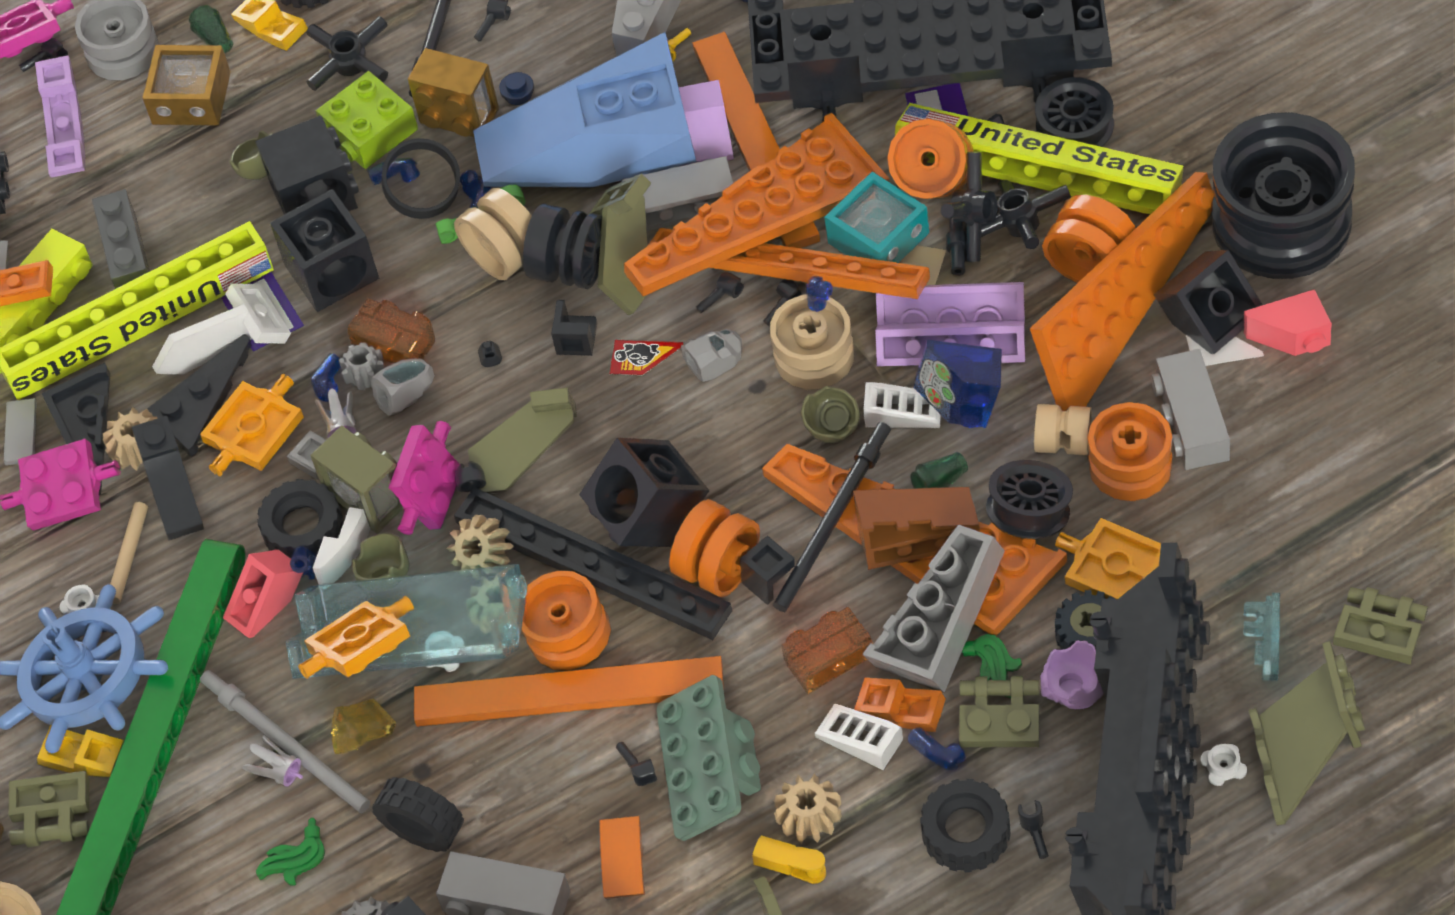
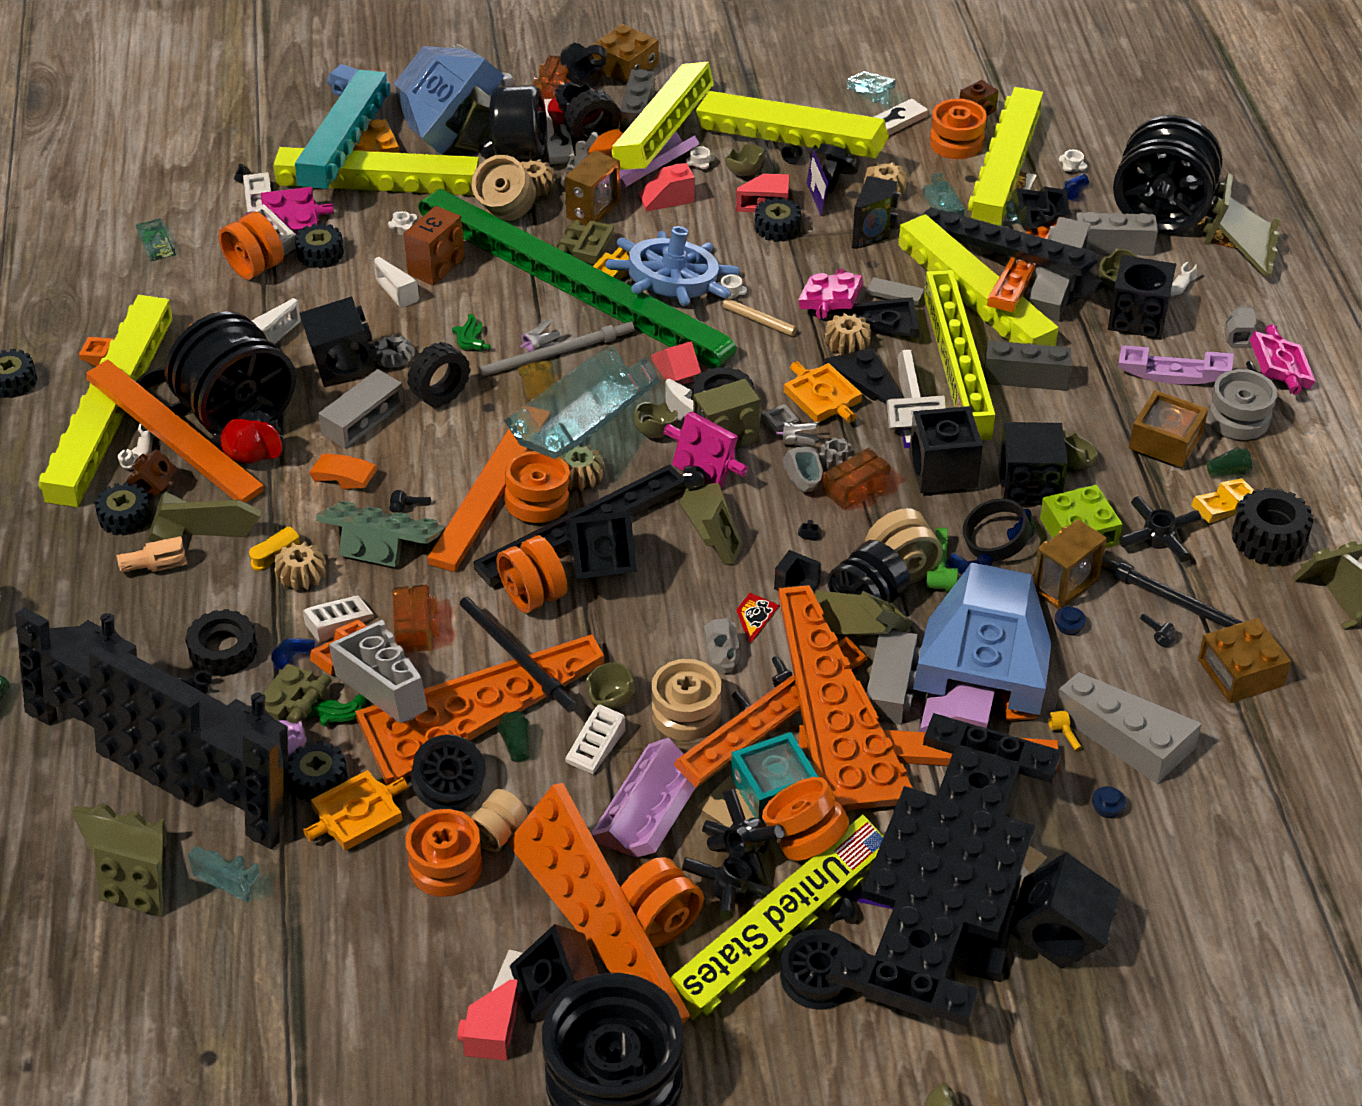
camera: 105 degrees right, 10 degrees down
black slope [132,416,204,541] -> none
clear blue arm [290,546,317,580] -> none
light orange plate [298,596,414,679] -> none
clear blue arm [311,353,341,402] -> none
tan gear [446,515,514,580] -> none
black panel [740,535,795,605] -> none
clear blue arm [806,275,833,312] -> none
dark orange wedge [853,487,980,570] -> none
clear blue slope [913,340,1002,428] -> none
light grey brick [1151,349,1230,470] -> none
white plate [1201,744,1247,786] -> none
olive plate [1333,587,1428,665] -> none

